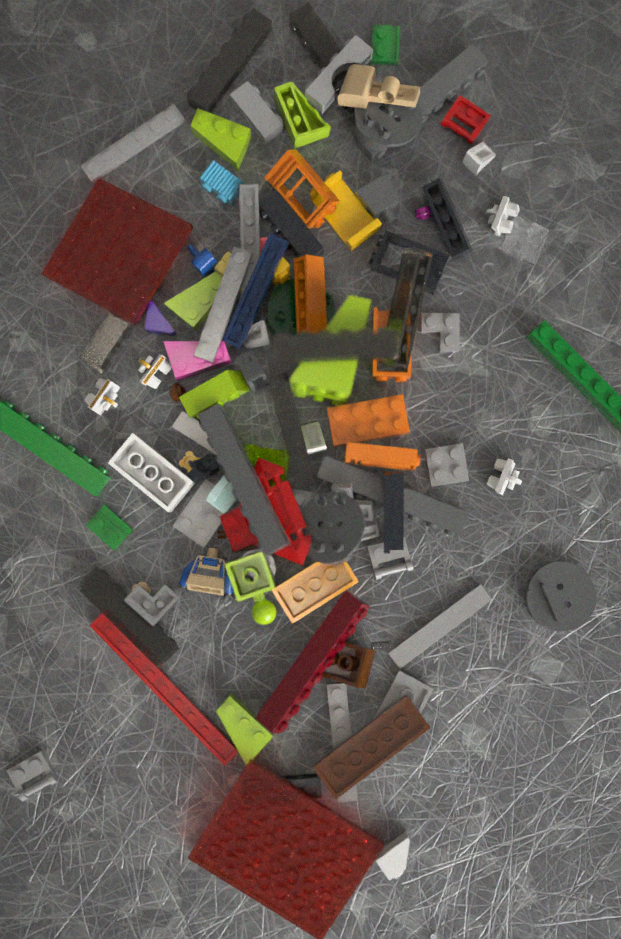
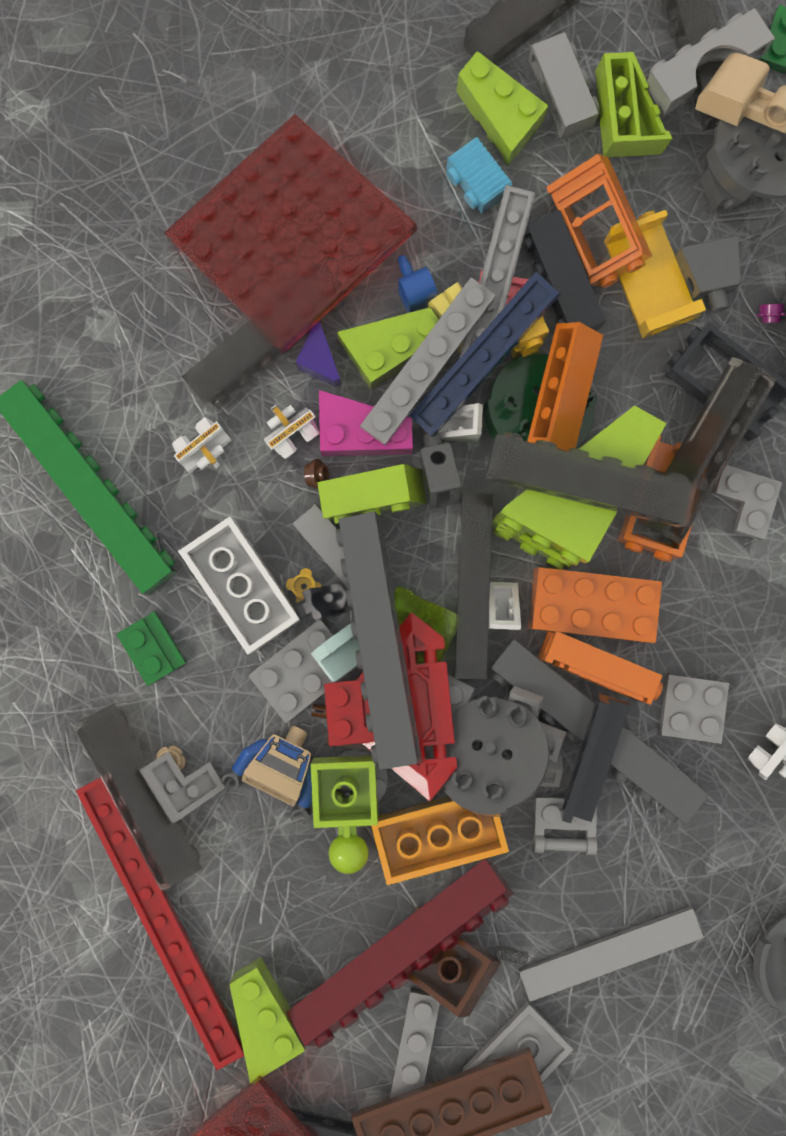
camera: 15 degrees right, 0 degrees up
light grey plate [81,104,185,183] -> none

